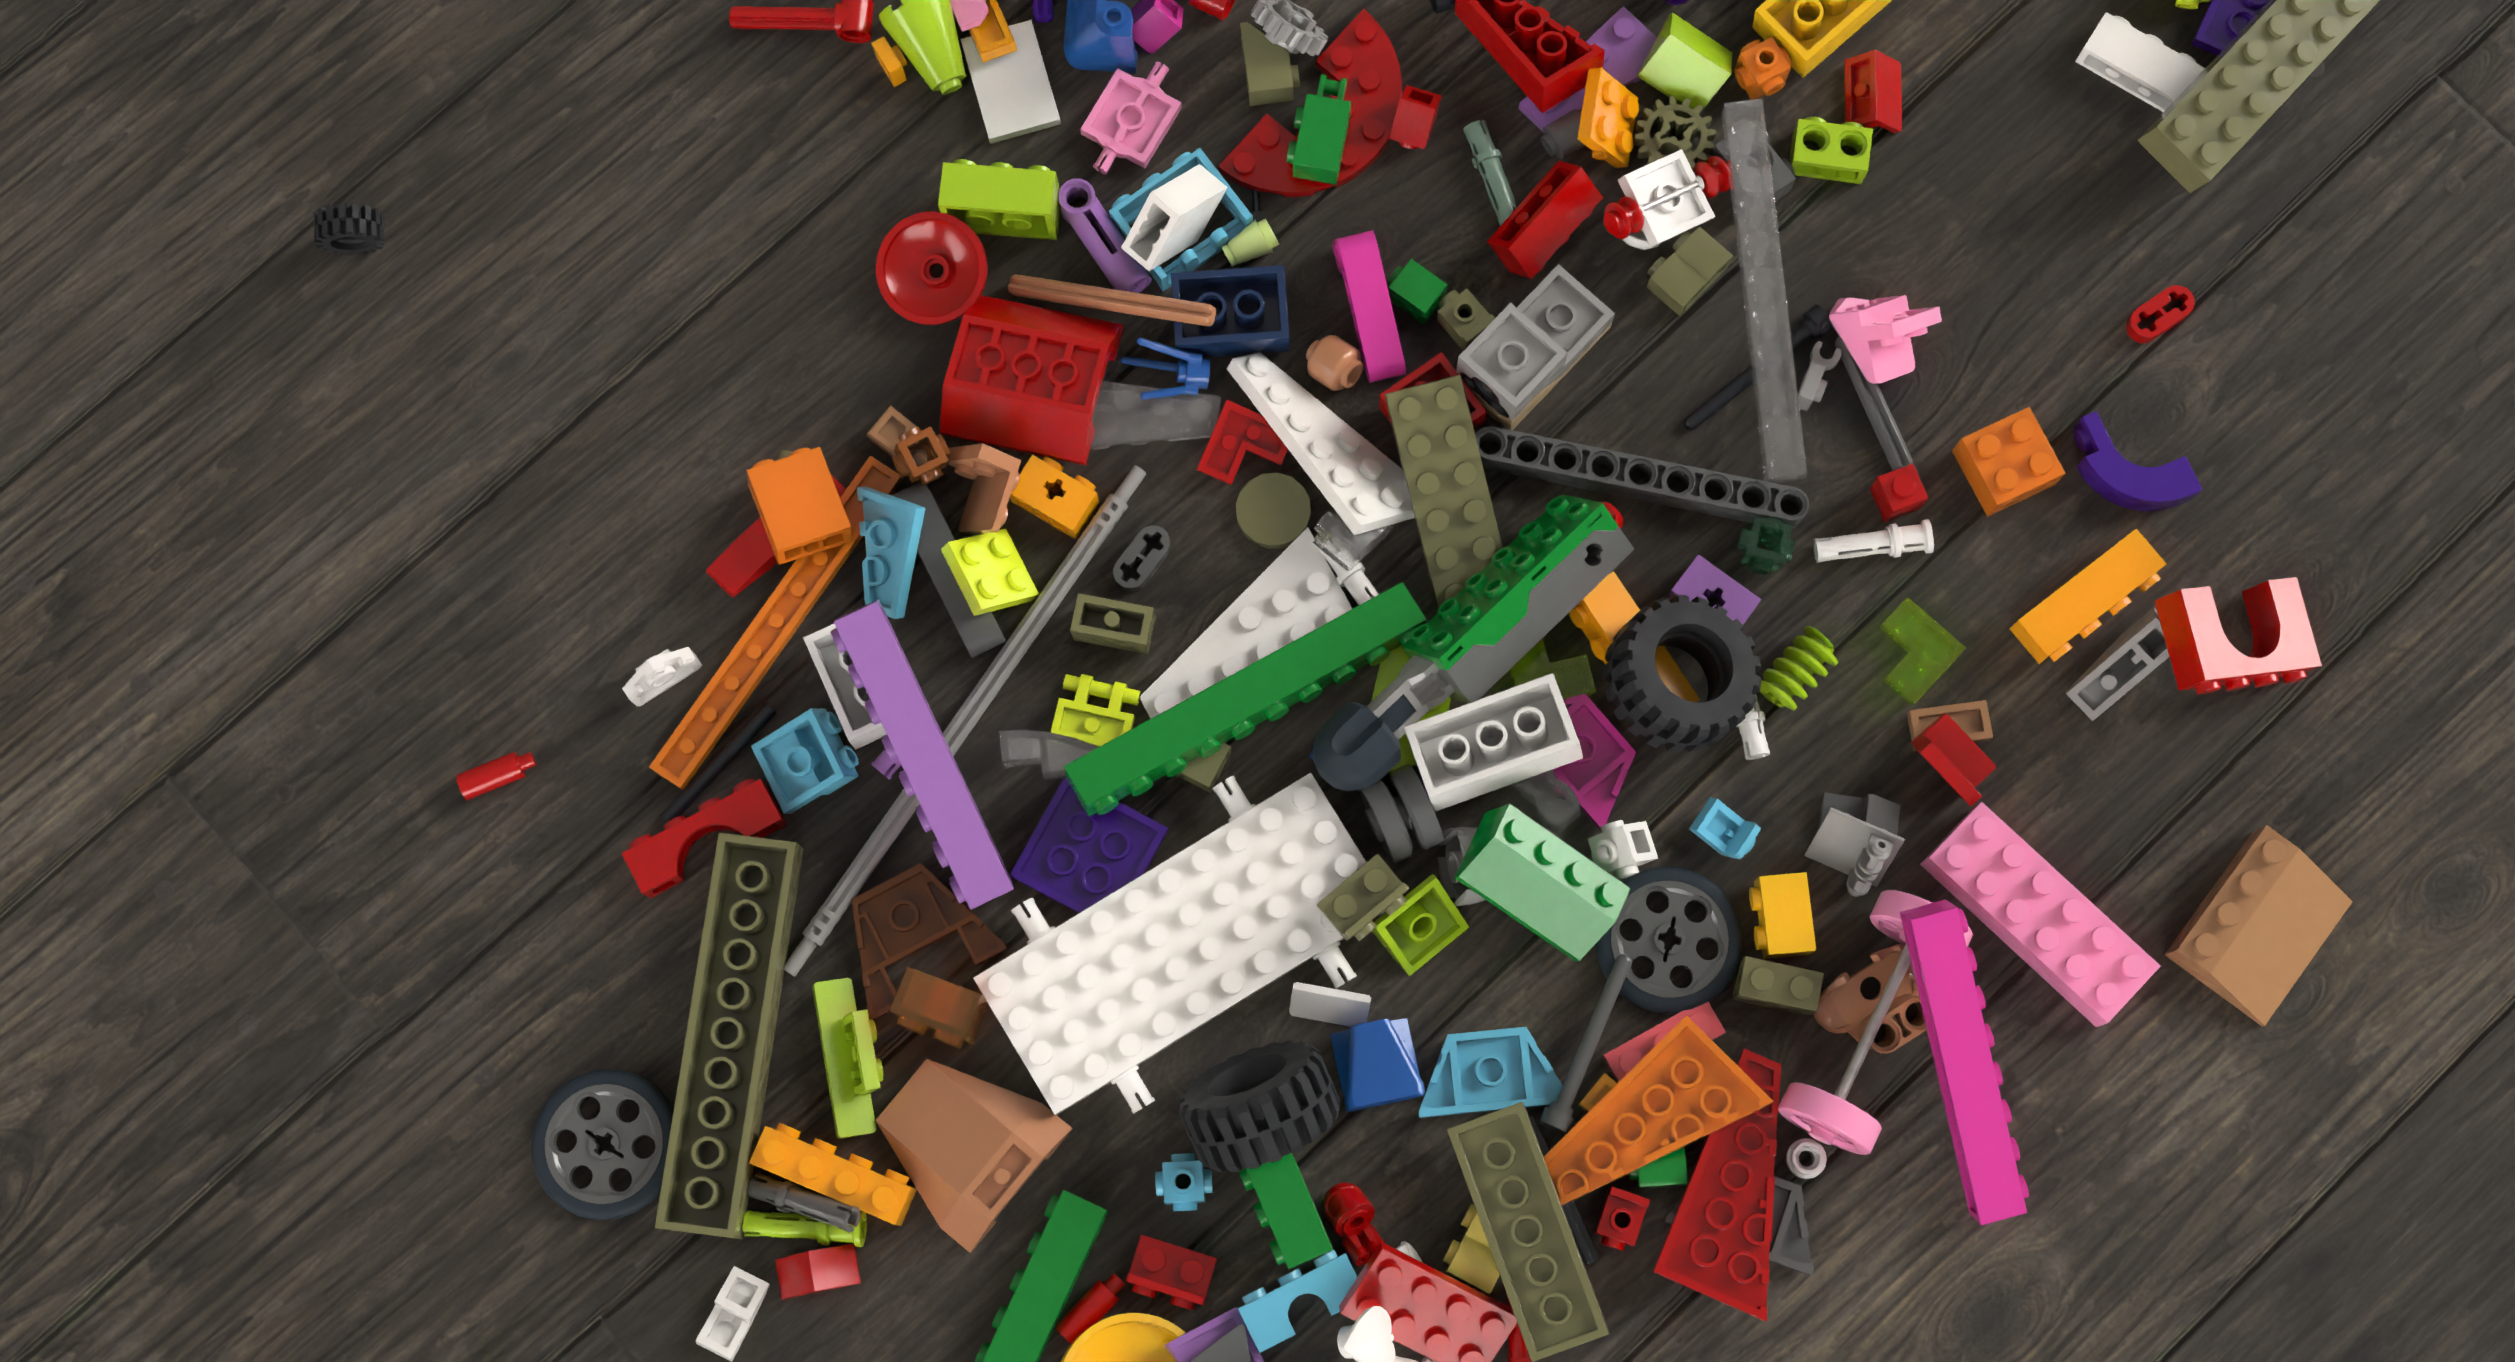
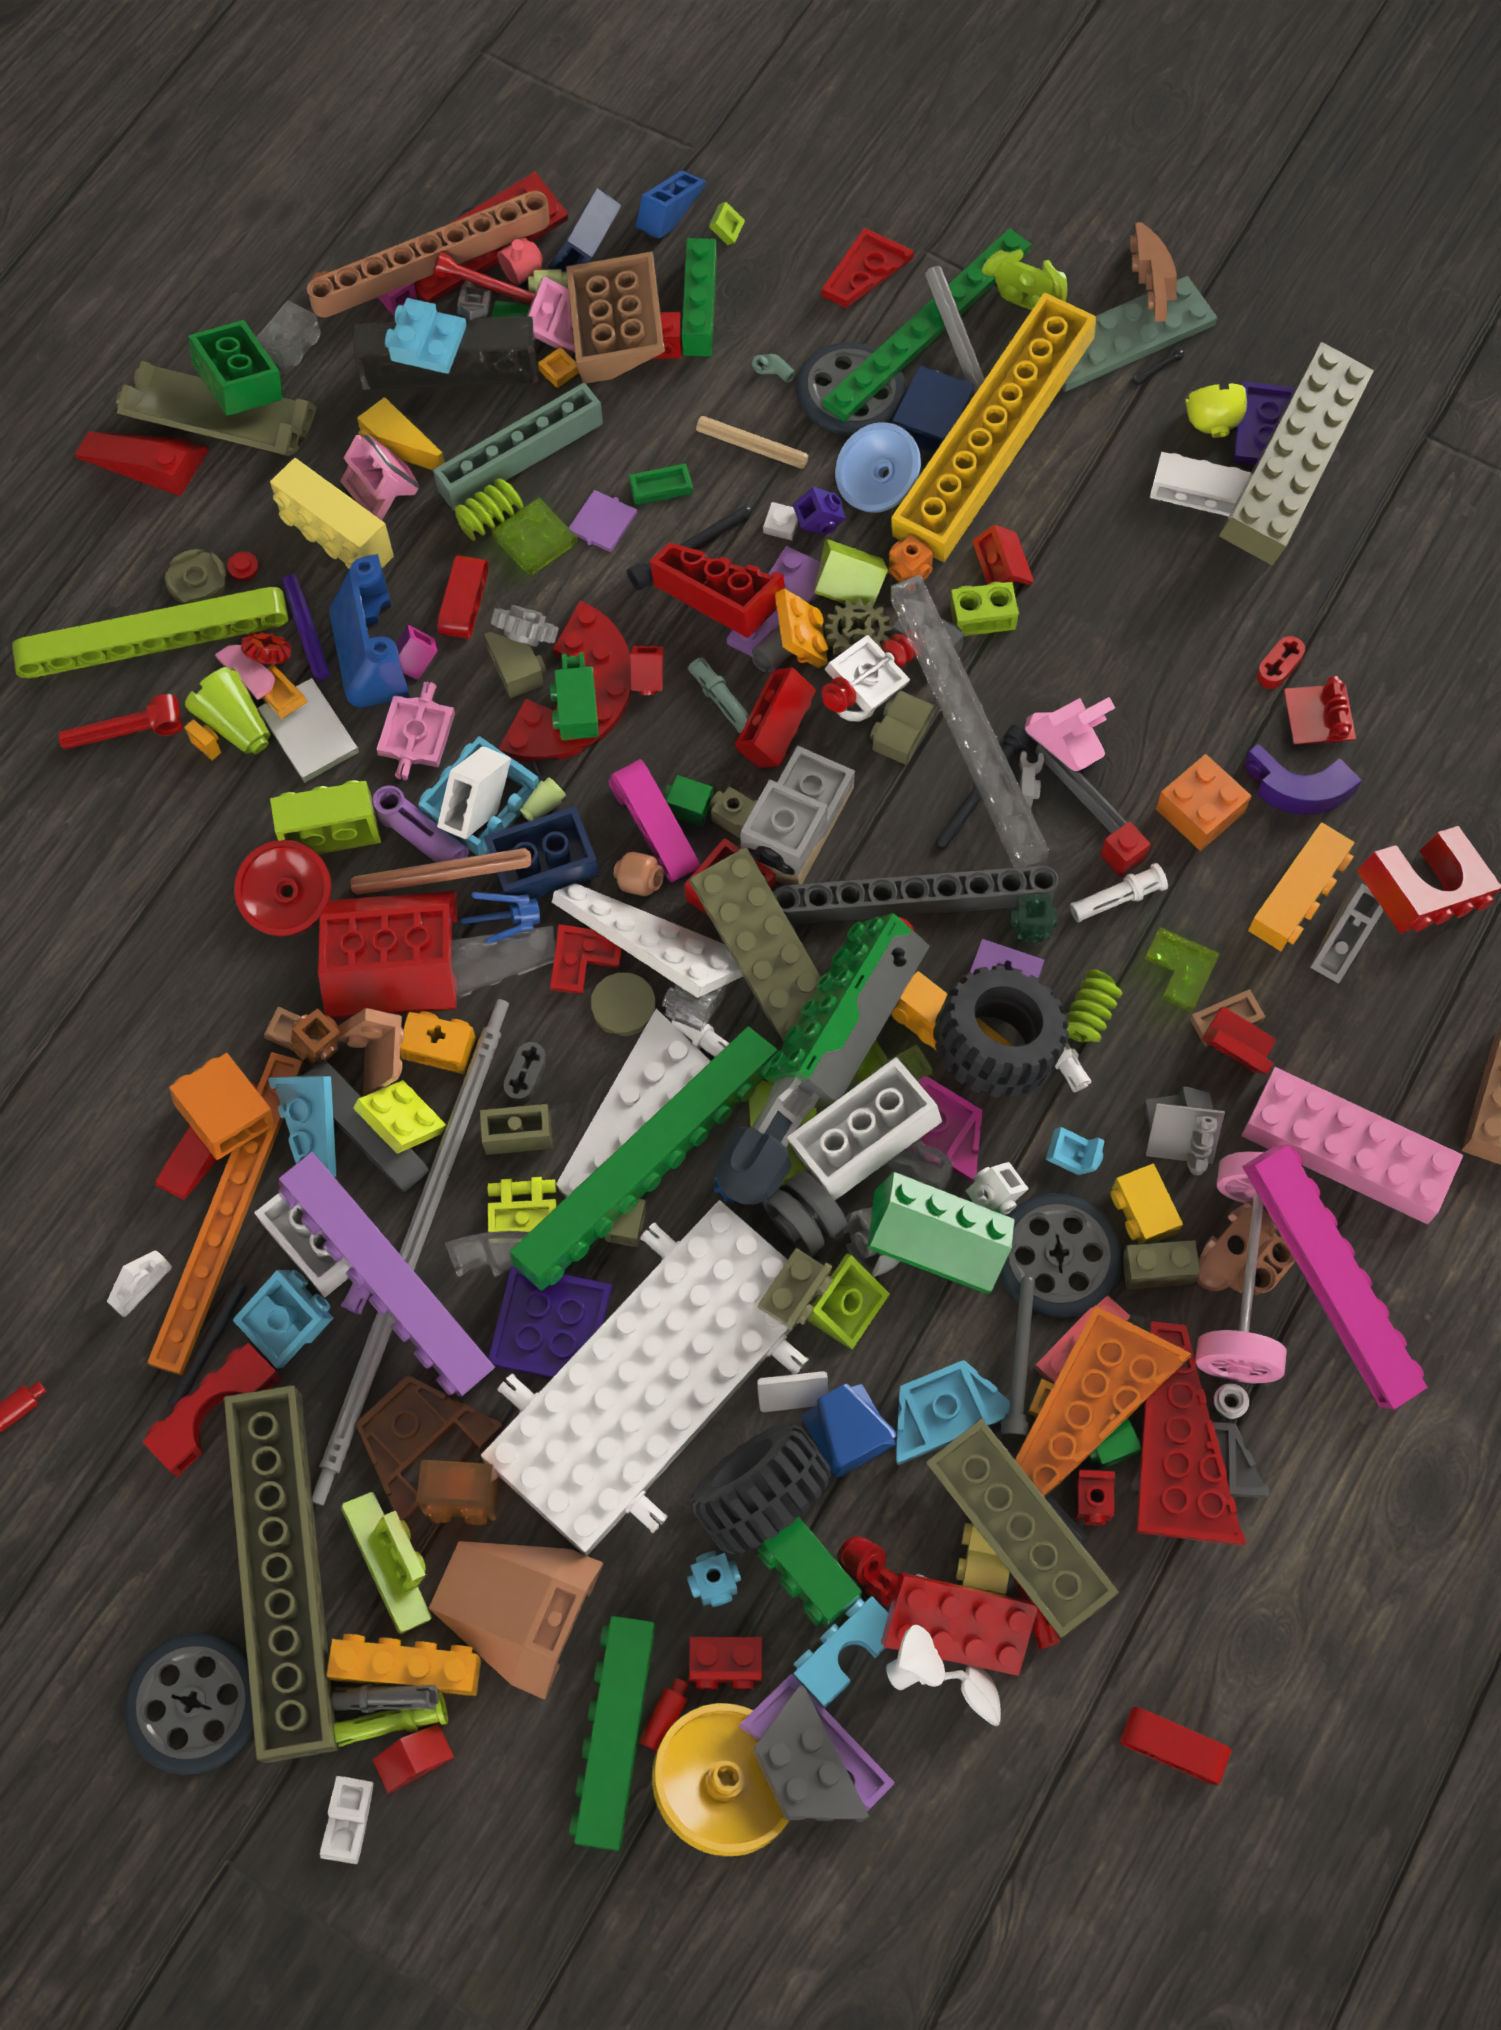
camera: 20 degrees left, 10 degrees down
none -> hinge [1284,676,1356,745]

